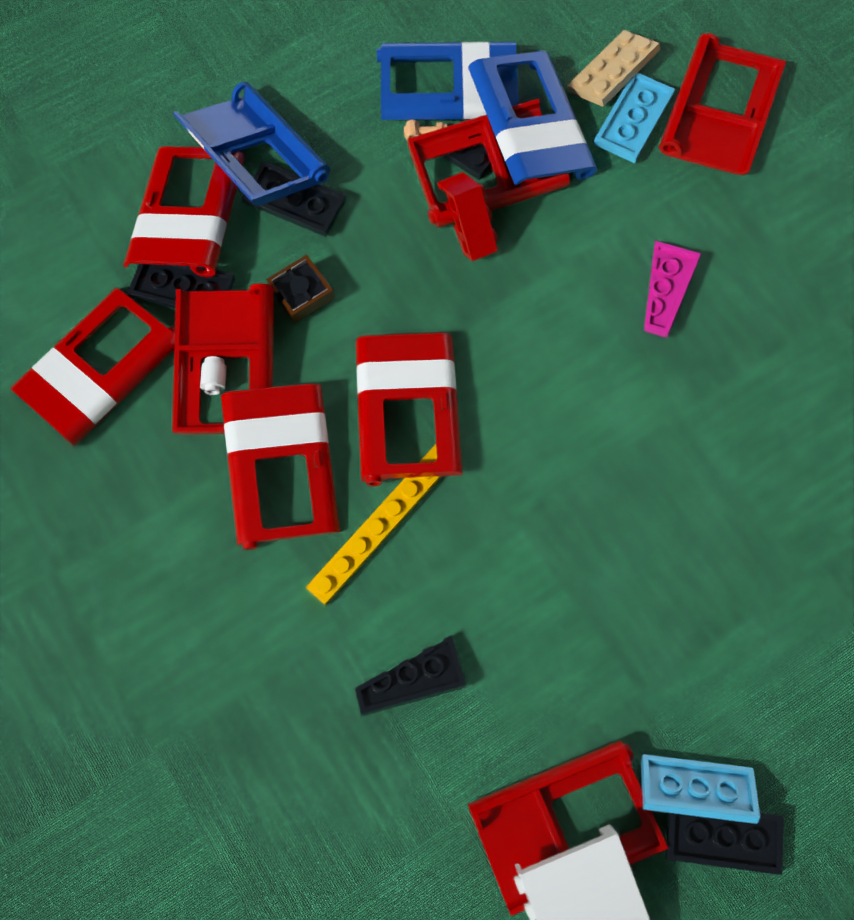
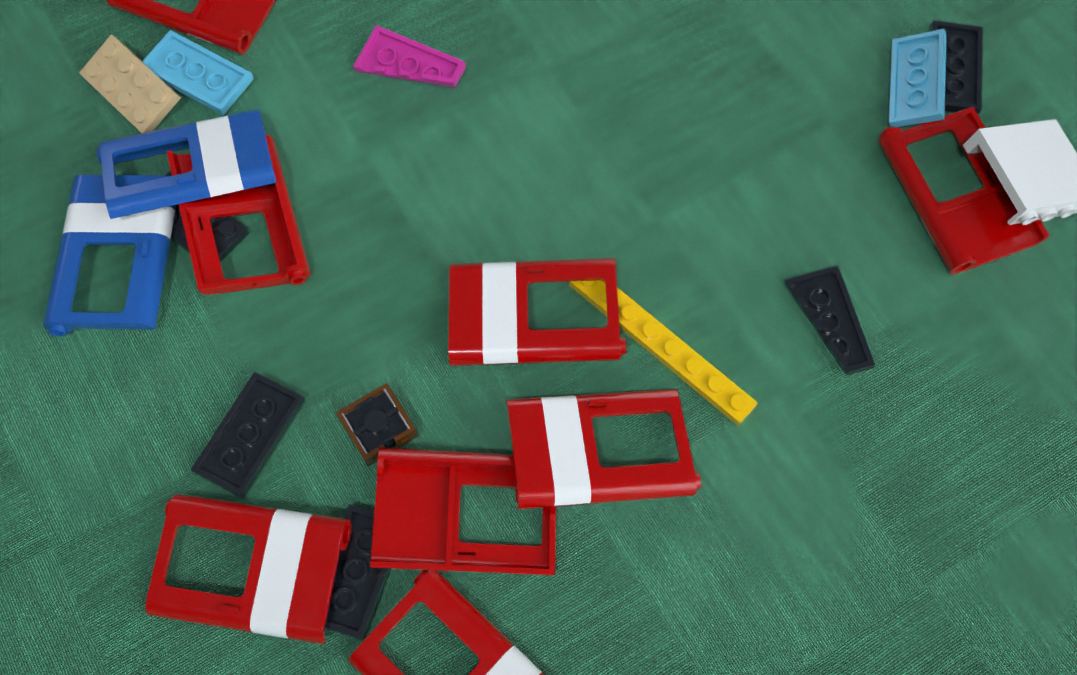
camera: 90 degrees left, 5 degrees down
blue piece [173,82,330,206] -> none
white brick [200,356,227,395] -> none
light nougat bar [404,120,447,140] -> none
red wedge [437,172,498,262] -> none

